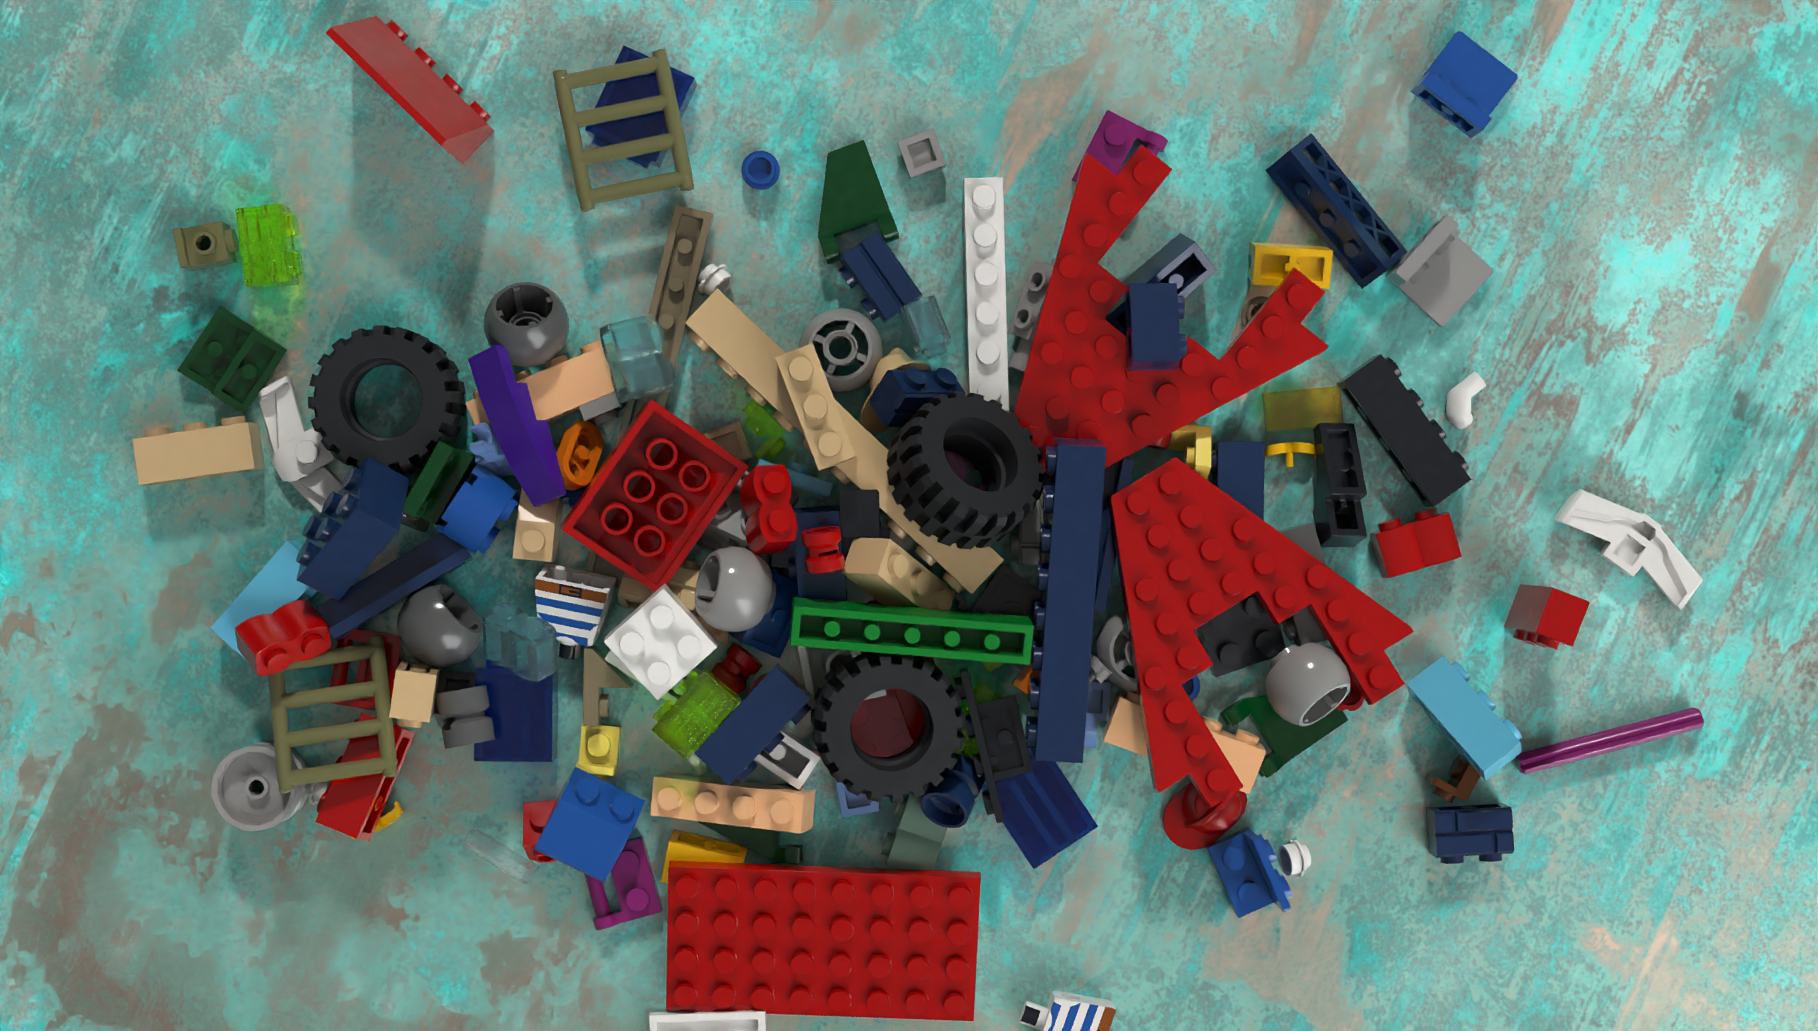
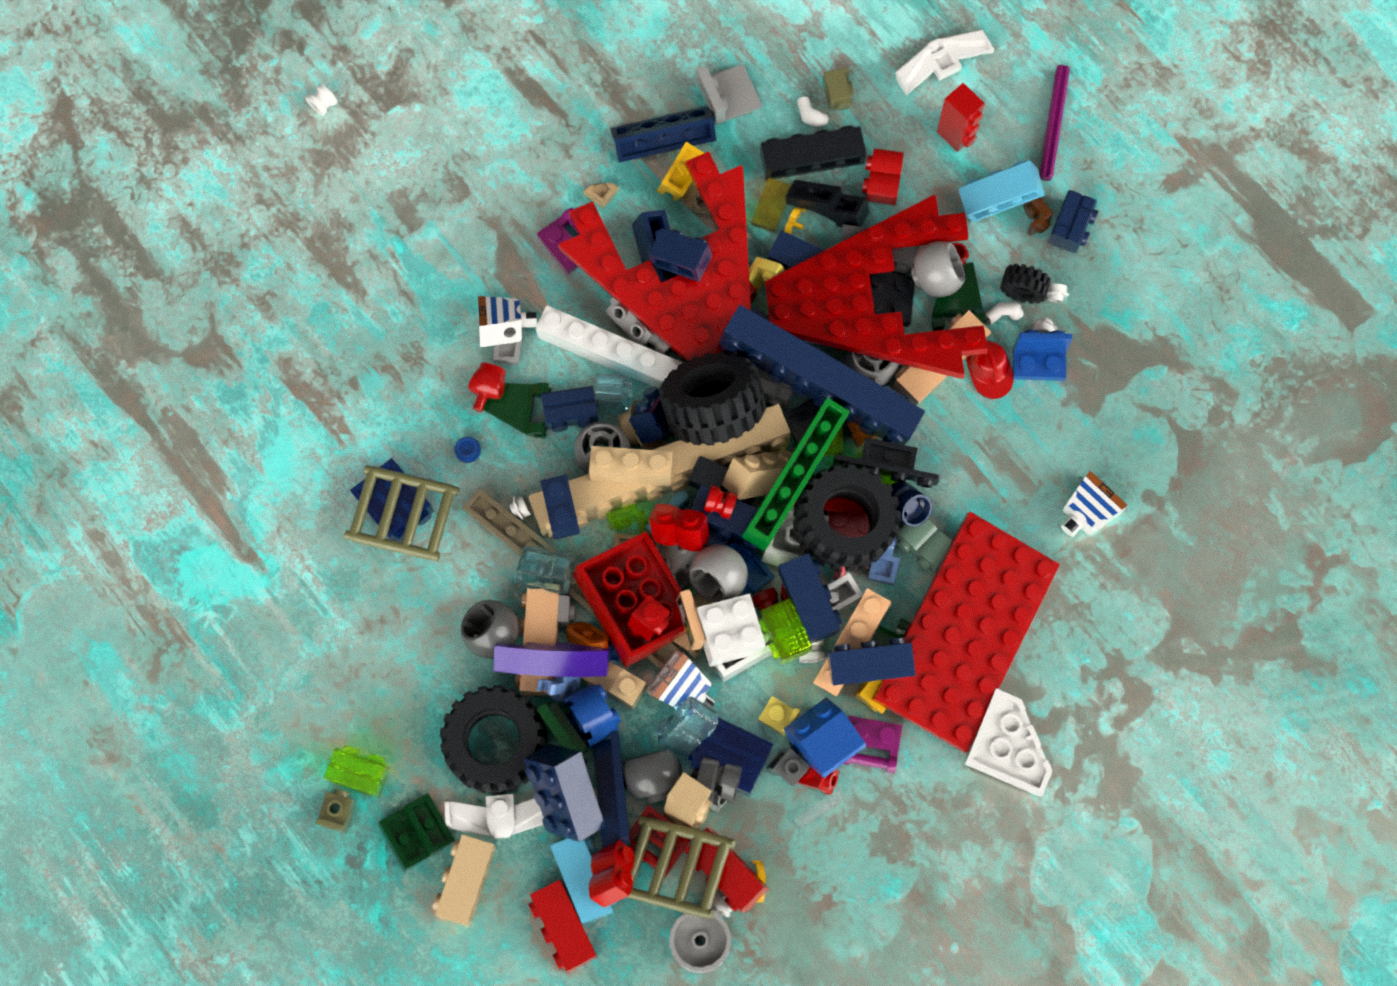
camera: 60 degrees left, 15 degrees down
red slope [326,16,494,164] -> none
dark tan slope [583,646,634,726] -> none
clear blue brick [981,748,1098,869] -> none
blue bracket [1410,31,1518,138] -> none
none -> red piece [468,362,506,413]
none -> torso [478,296,537,347]
none -> red brick [528,880,598,973]
none -> dark blue brick [540,475,580,539]
none -> tan tile [583,182,619,209]
none -> red brick [628,595,670,642]
none -> light nougat tile [676,590,706,651]
none -> dark grey bracket [766,748,810,786]
none -> olive brick [823,67,854,110]
none -> dark blue brick [827,637,916,686]
none -> white arm [985,302,1023,325]
none -> black tyre [1000,264,1051,304]
none -> white plate [1046,284,1069,303]

